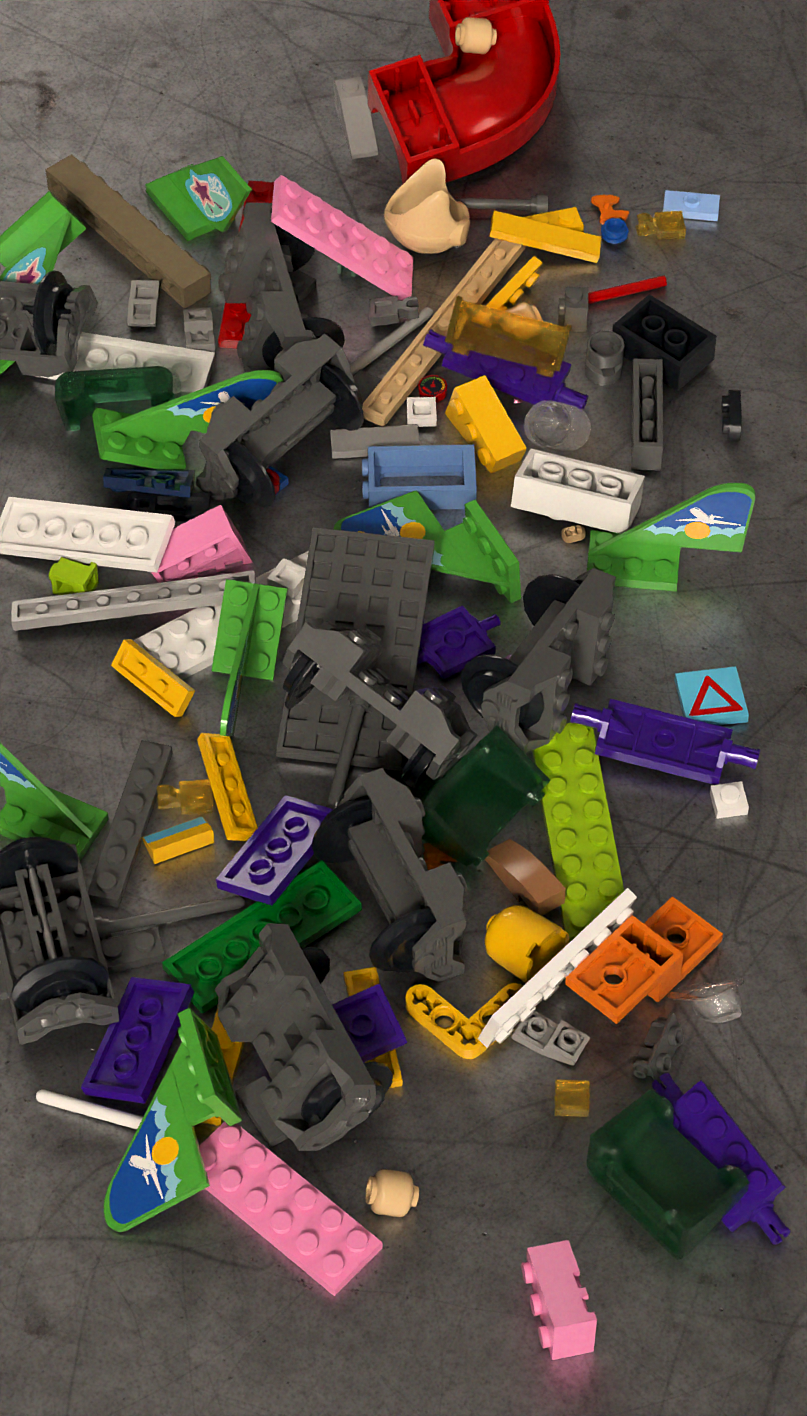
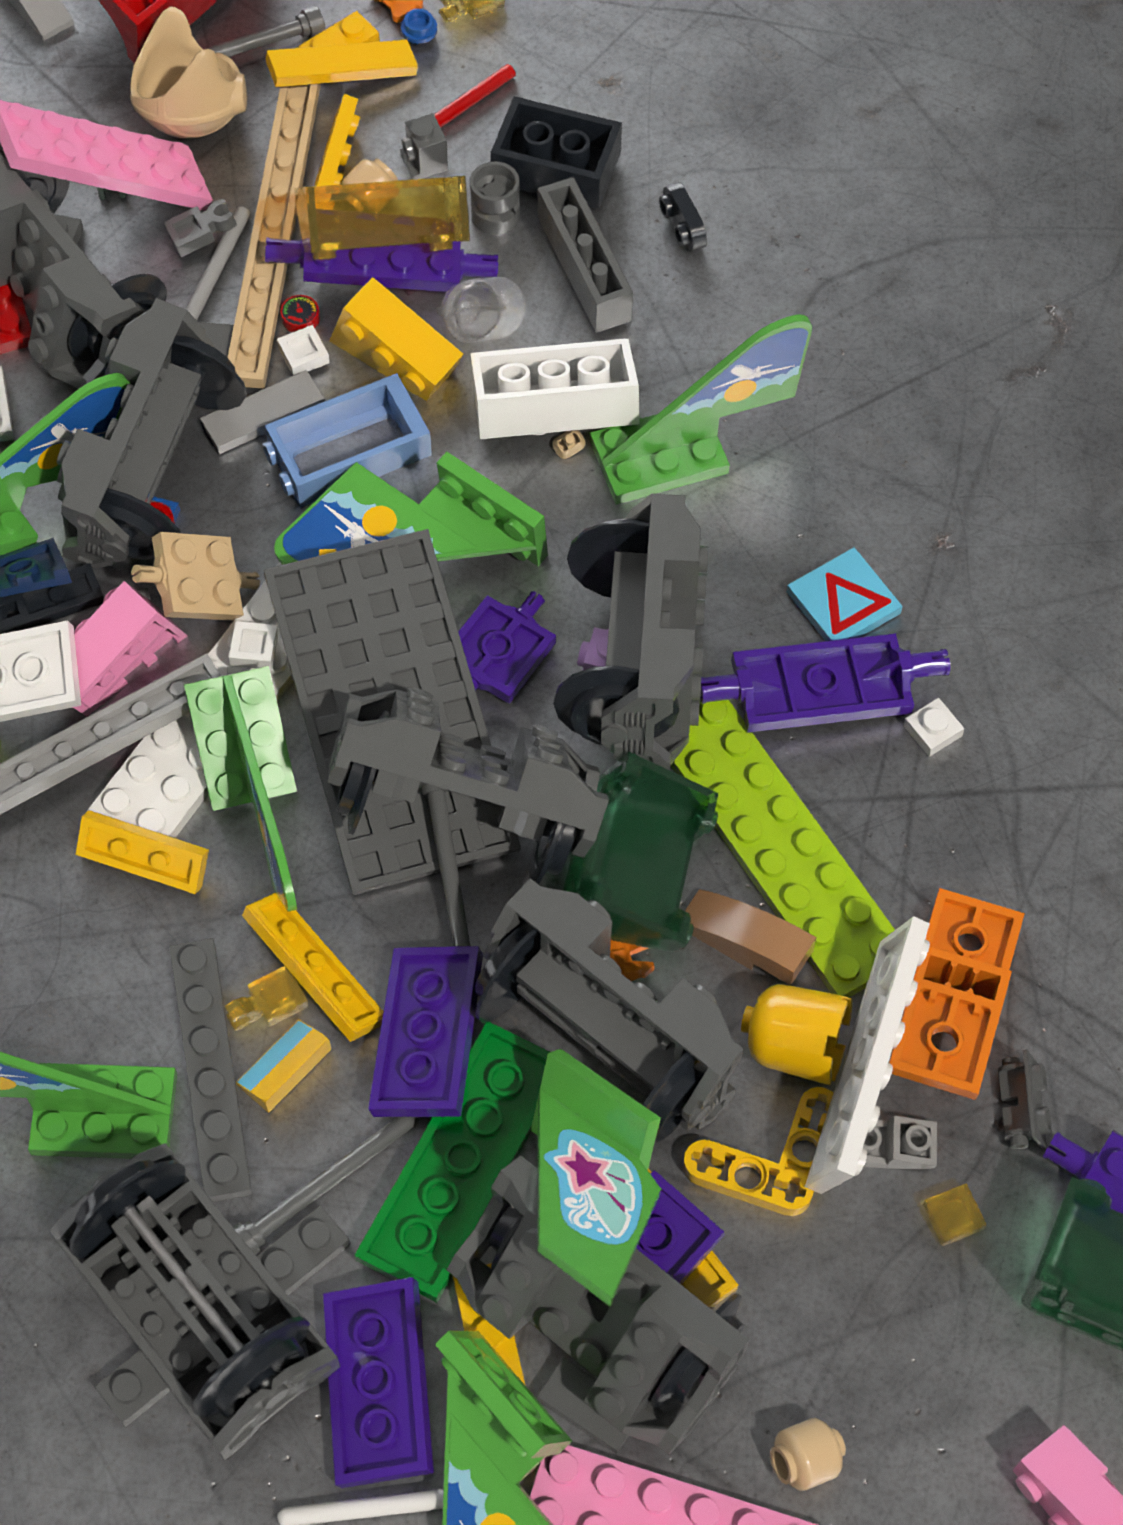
camera: 25 degrees left, 10 degrees up
clear piece [667,978,745,1023] -> none
none -> tan plate [131,532,260,621]
none -> bright green piece [531,1048,661,1306]

